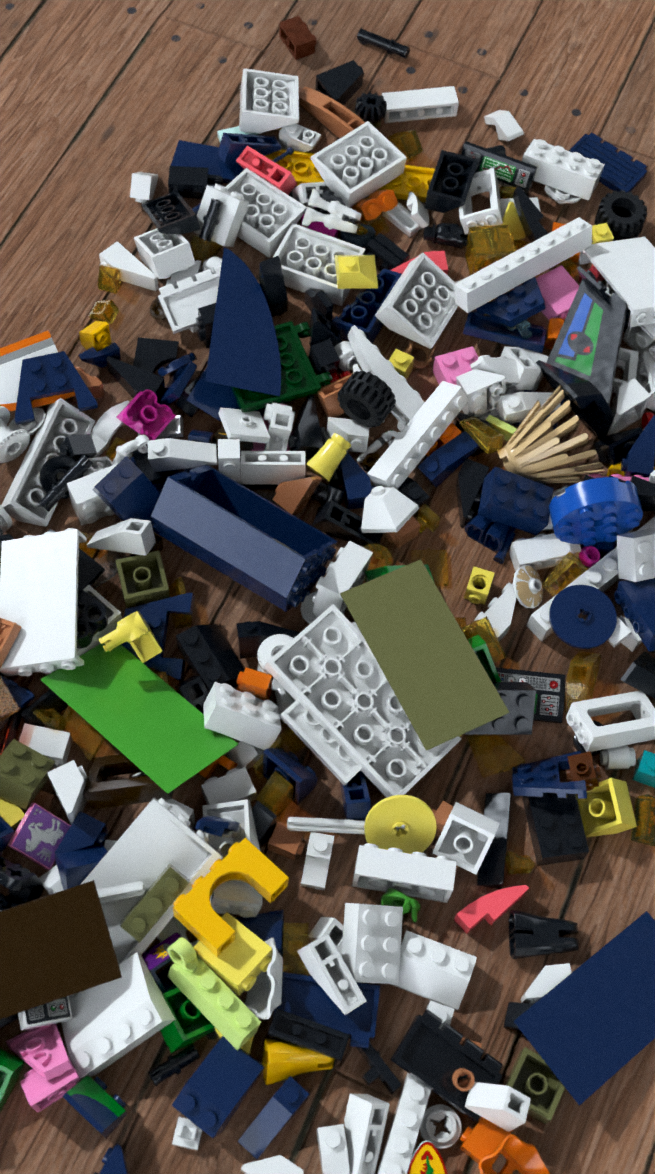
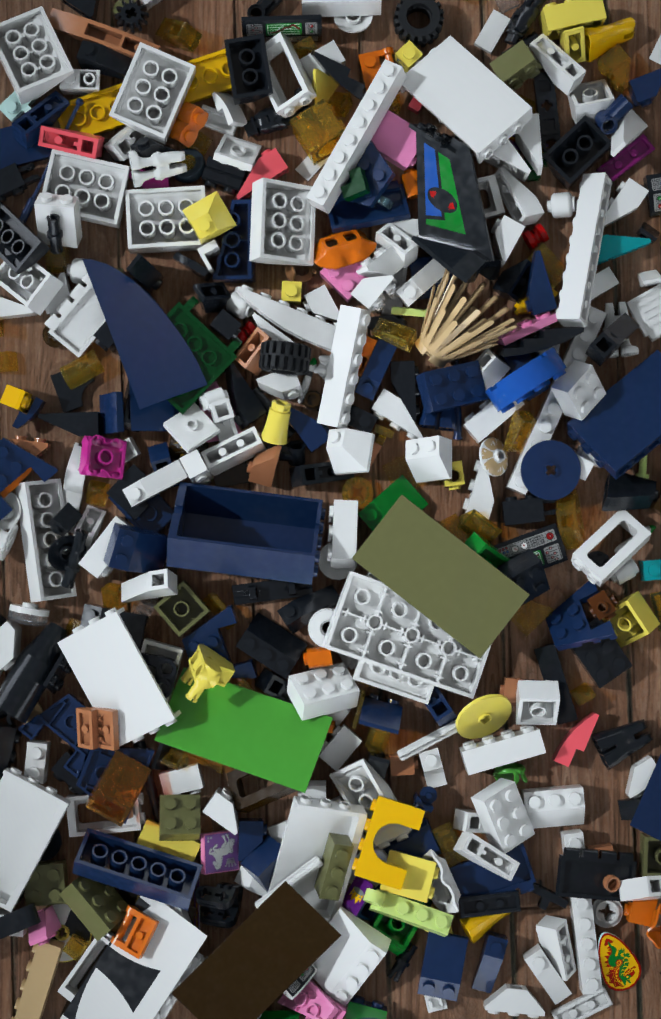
camera: 25 degrees left, 25 degrees up
white piece [111,435,149,466] -> none
dark blue tile [157,352,197,377] -> none
dark blue slope [195,816,240,837] -> none
dark pink plate [579,546,600,567] -> none
none -> clear yellow slope [59,349,105,389]
none -> black slope [76,40,132,80]
none -> white panel [197,240,221,275]
none -> white plate [213,134,262,172]
none -> black hinge [232,580,313,605]
none -> white slope [302,284,339,323]
none -> orange piece [314,229,377,269]
none -> dark green piece [341,167,371,202]
none -> white slope [371,389,423,439]
none -> white slope [405,435,452,483]
none -> dark blue hips [412,786,437,813]
none -> black hinge [501,494,559,526]

